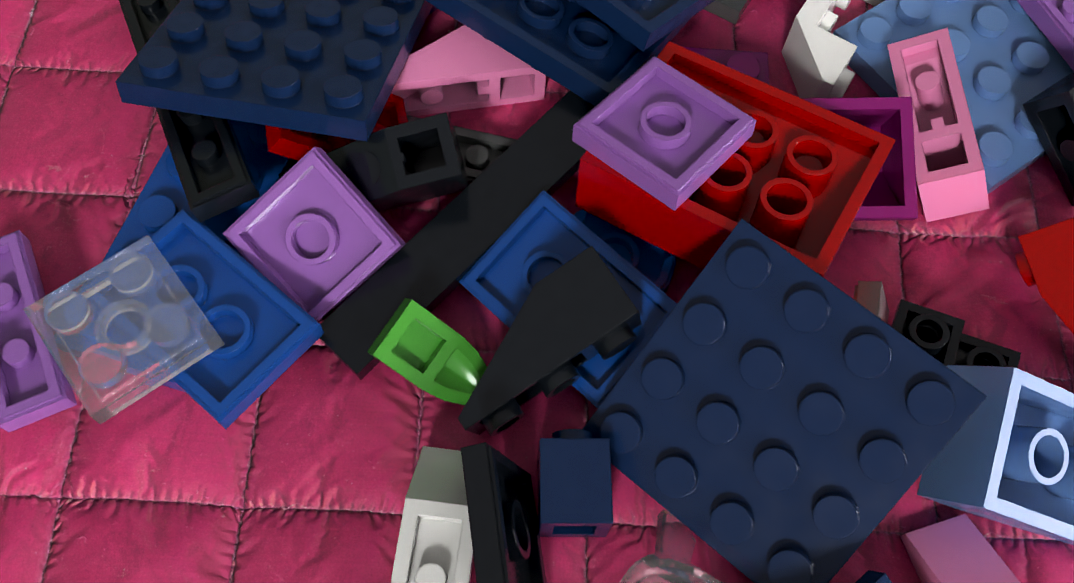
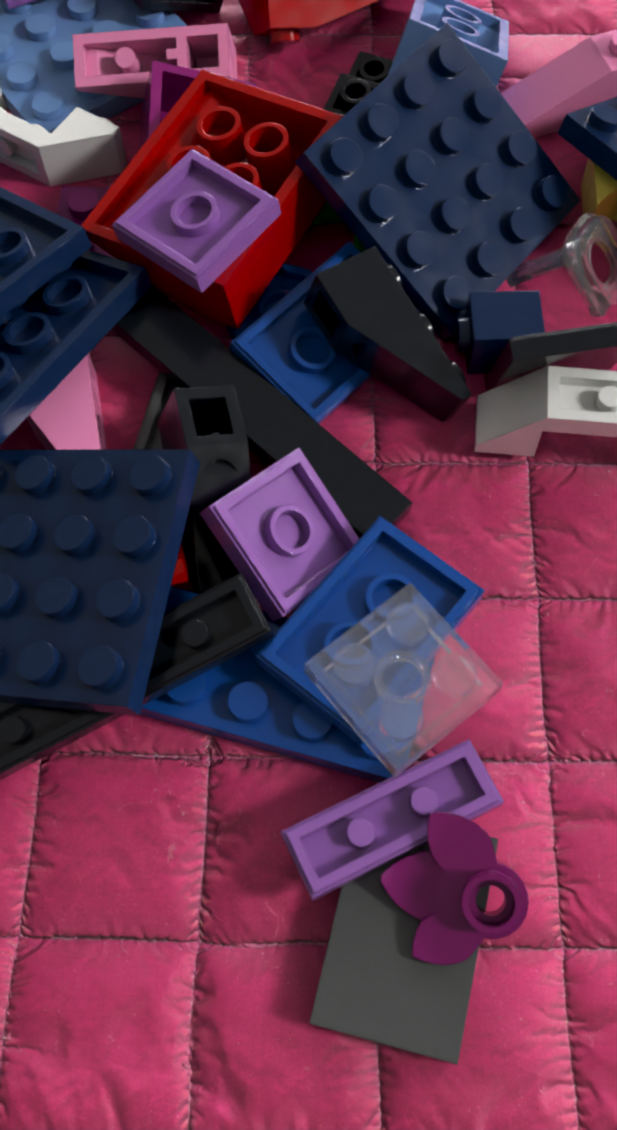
camera: 85 degrees left, 0 degrees up
bright green plate [367,298,487,405] -> none

